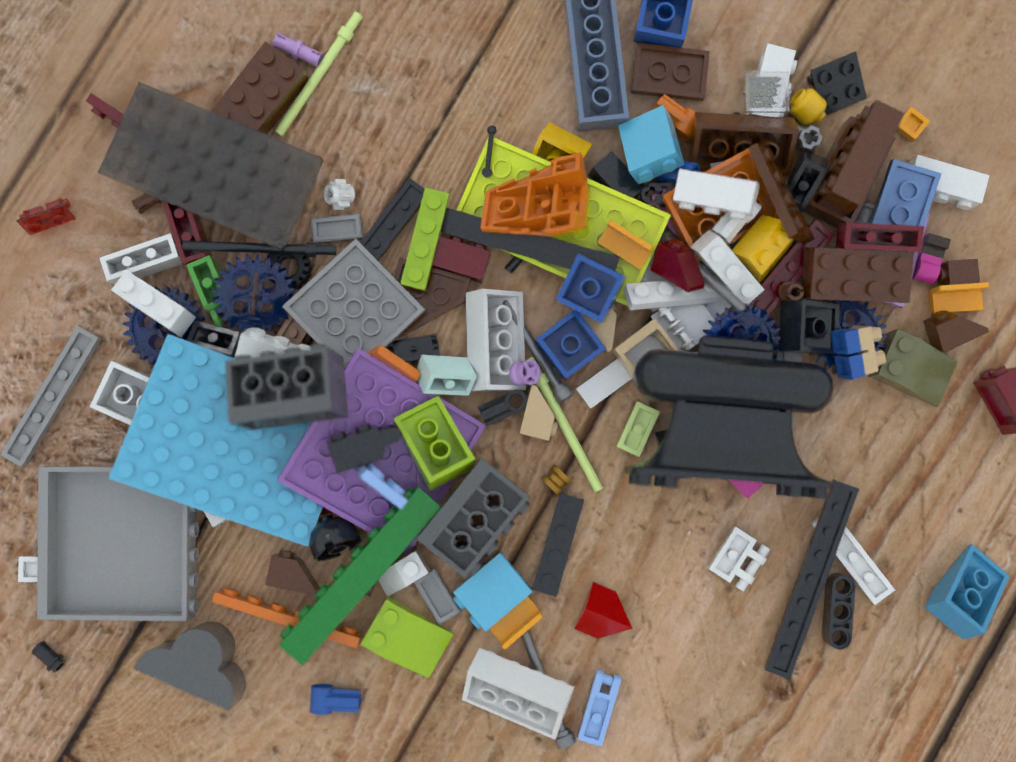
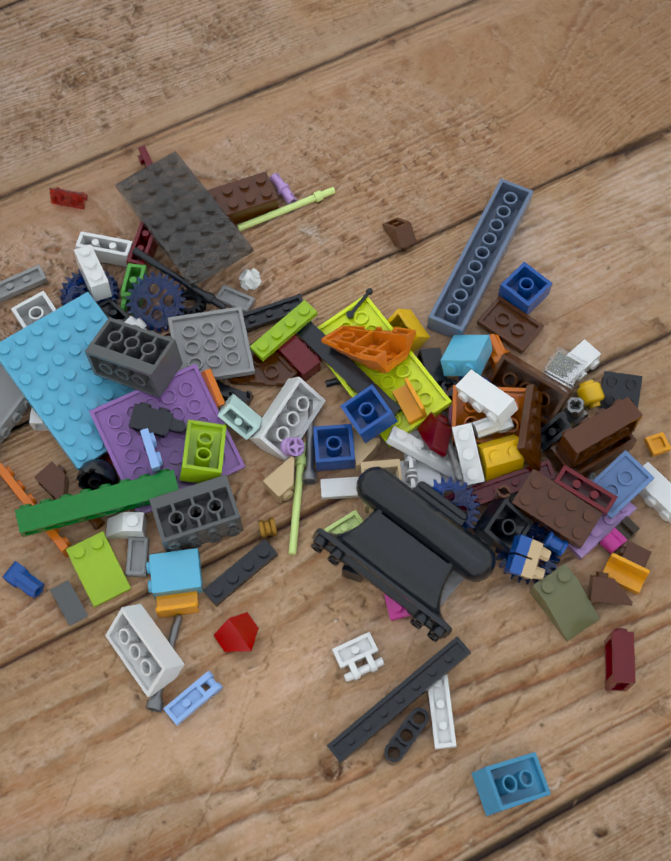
camera: 30 degrees right, 20 degrees down
reddish brown pin [132,186,163,214] -> none
black piece [478,389,527,426] -> none
none -> dark grey slope [50,580,88,626]
none -> reddish brown slope [382,217,417,249]
none -> blue bush [543,531,569,557]

